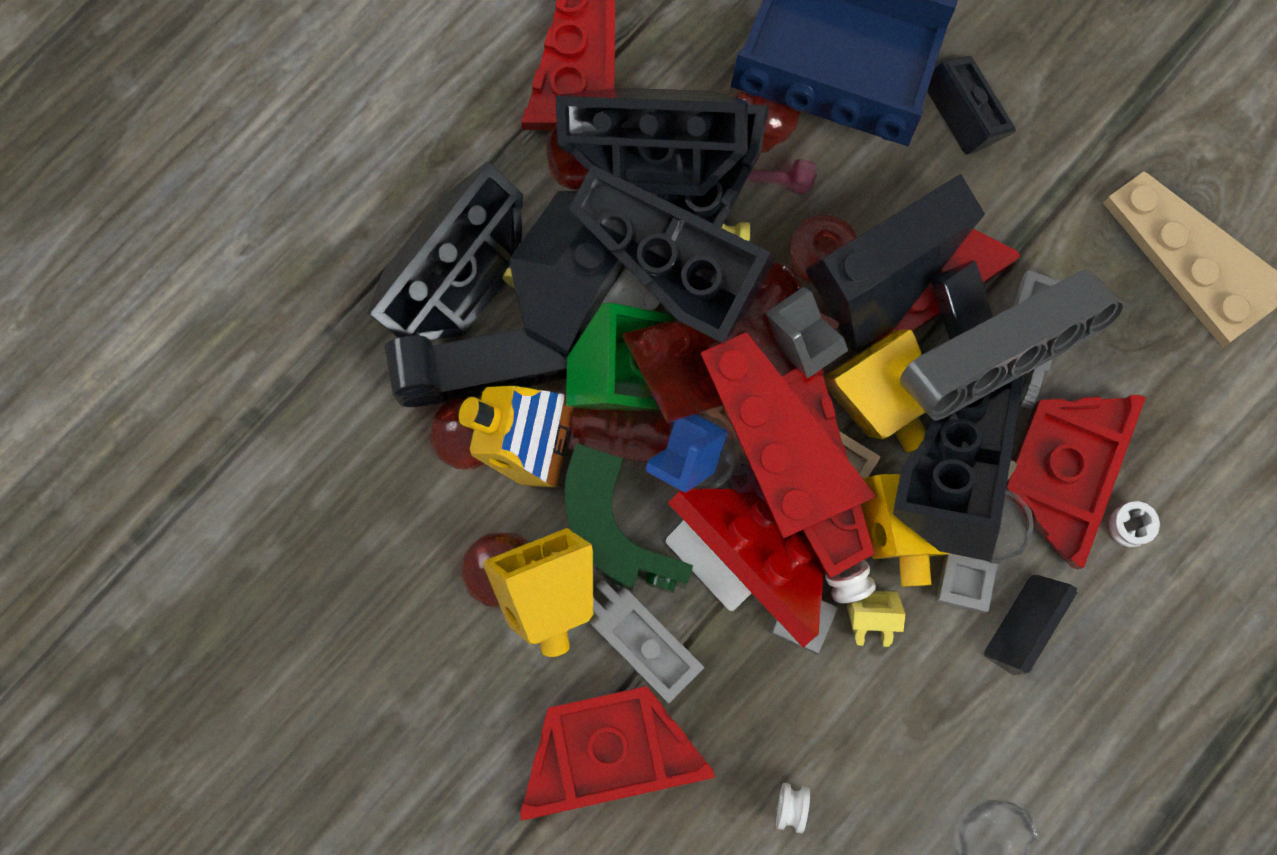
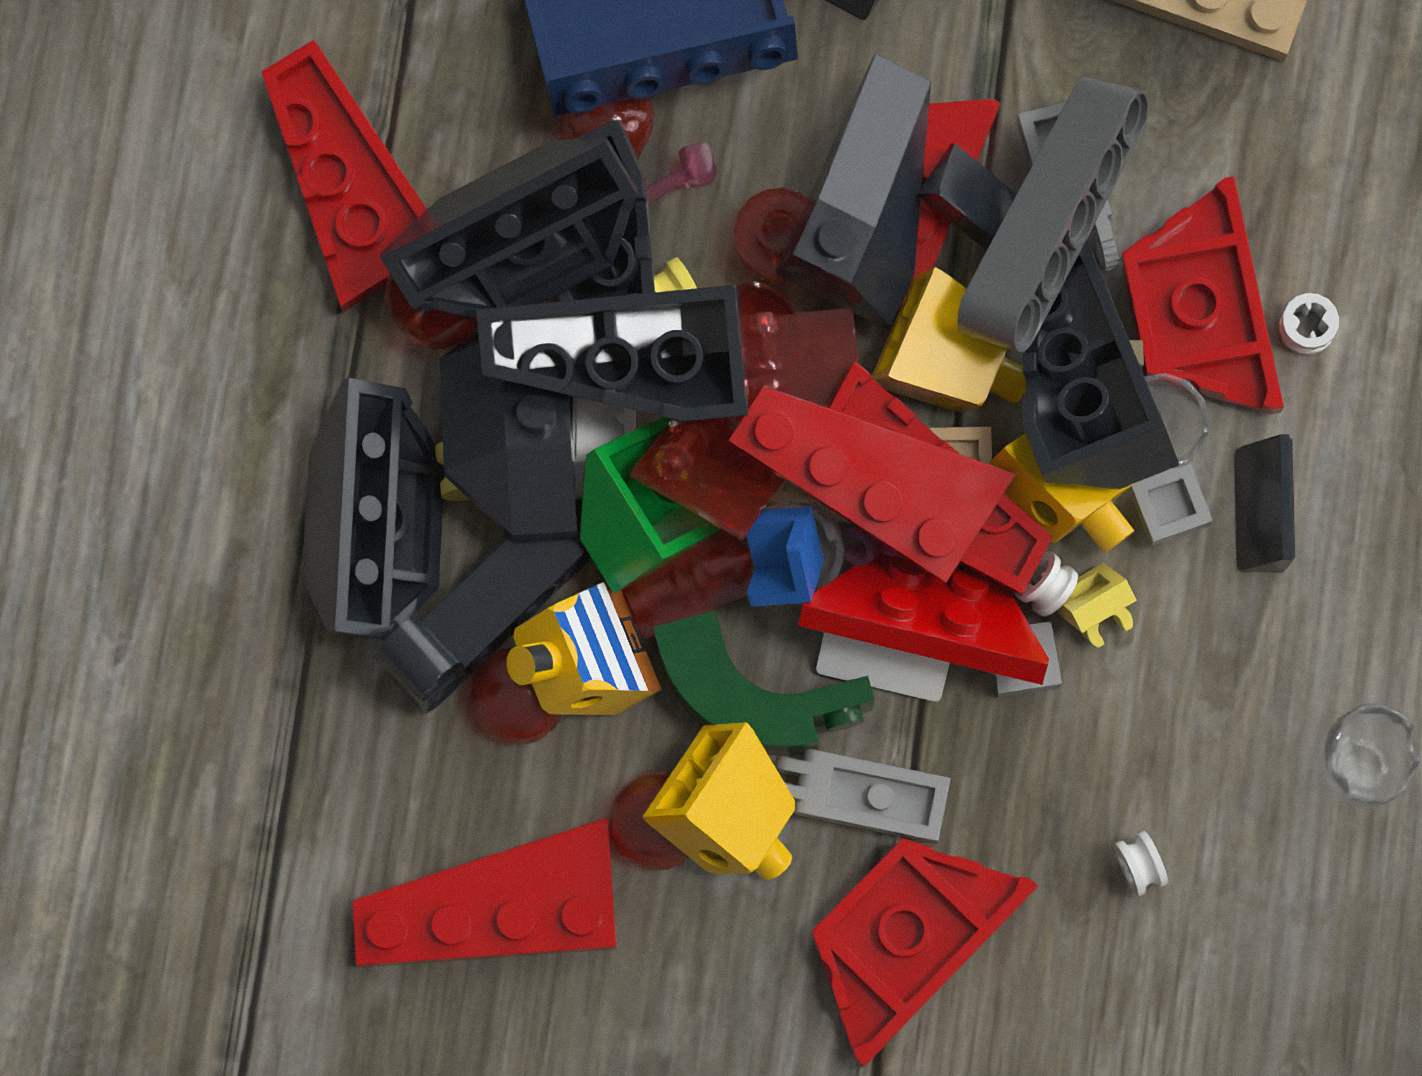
camera: 30 degrees left, 0 degrees up
dark grey panel [765,287,848,378] -> none
none -> red wing [353,817,617,968]

